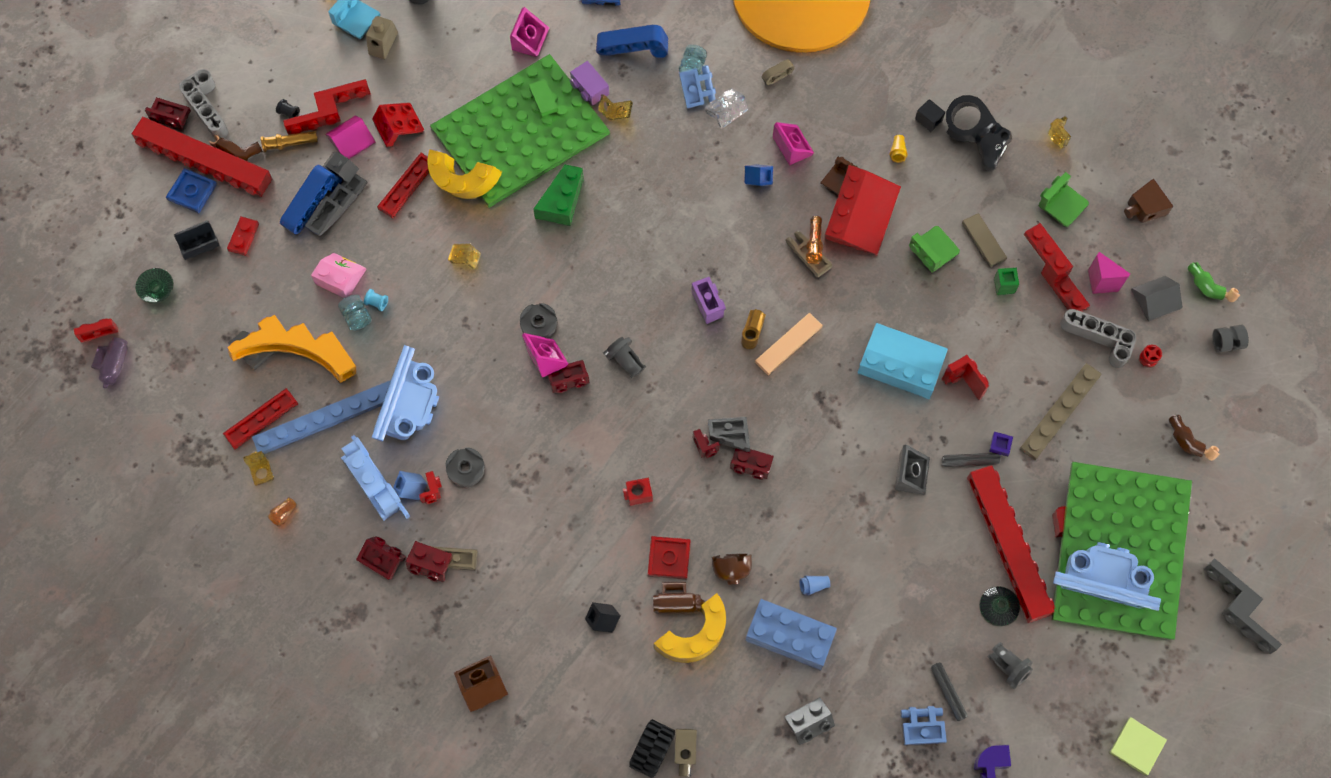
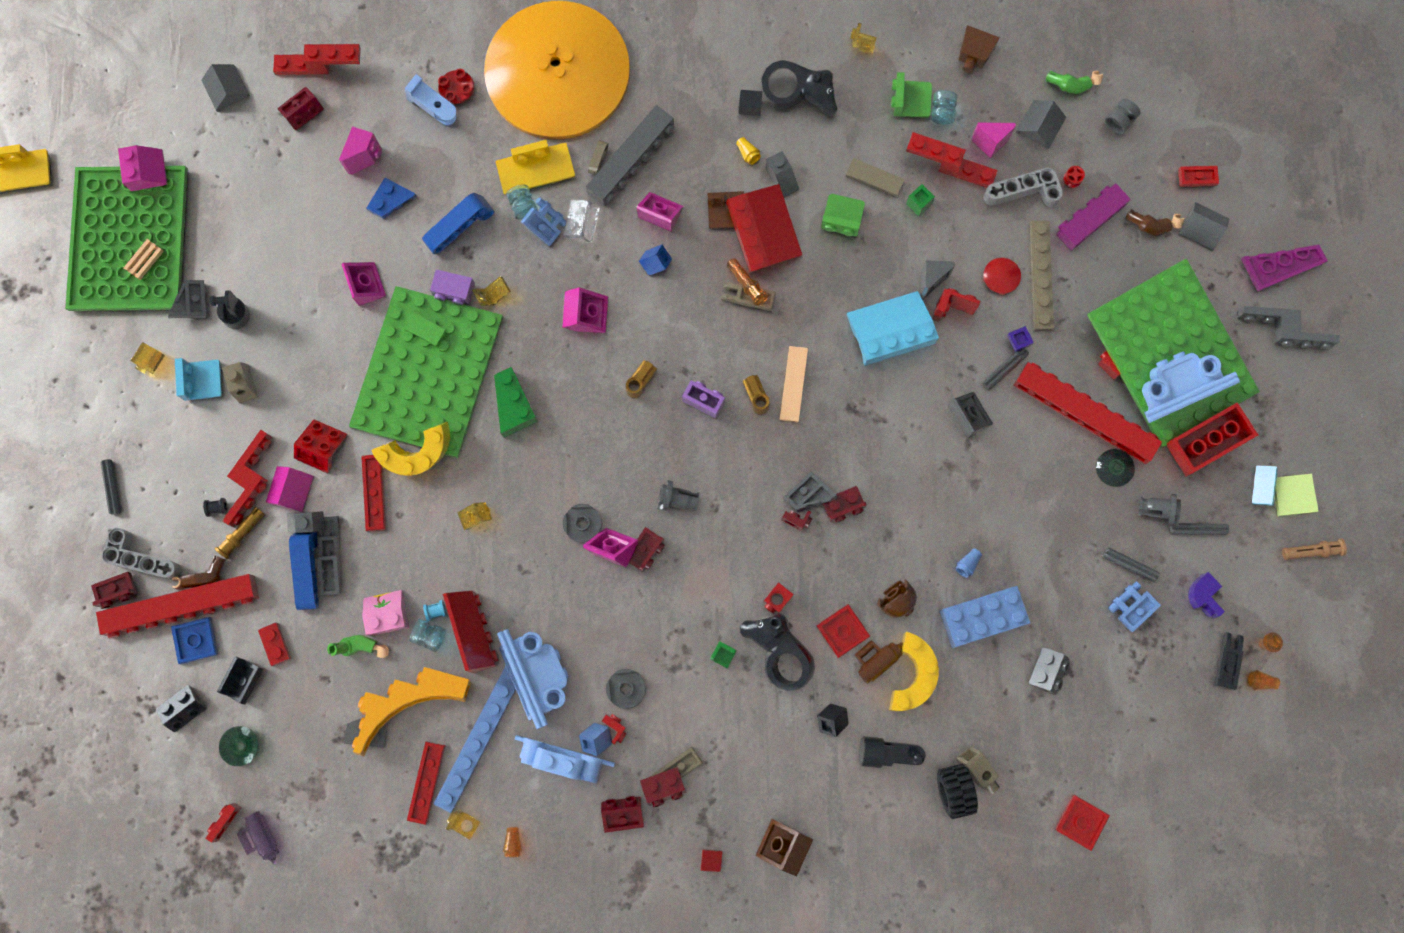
camera: 35 degrees left, 10 degrees up
none -> dark grey axle [100,459,121,515]
none -> black bracket [156,685,206,732]
none -> bright green arm [327,635,389,658]
none -> red slope [443,591,499,673]
none -> yellow bracket [495,140,575,195]
none -> dark pink slope [562,287,608,333]
none -> dark grey brick [586,105,674,206]
none -> pearl gold piece [626,360,657,398]
none -> red slope [700,849,722,872]
none -> green panel [710,641,737,669]
none -> black animal [740,614,815,691]
none -> dark grey slope [766,151,799,198]
none -> black piece [859,736,926,768]
none -> dark grey slope [921,260,956,300]
none -> clear light blue wheel [931,90,957,125]
none -> red dish [983,258,1021,295]
none -> magenta brick [1056,183,1131,251]
none -> red brick [1166,402,1258,477]
none -> dark grey axle [1170,523,1229,535]
none -> red plate [1178,166,1219,187]
none -> dark grey slope [1179,202,1229,251]
none -> magenta wing [1241,245,1328,292]
none -> tile [1252,466,1278,506]

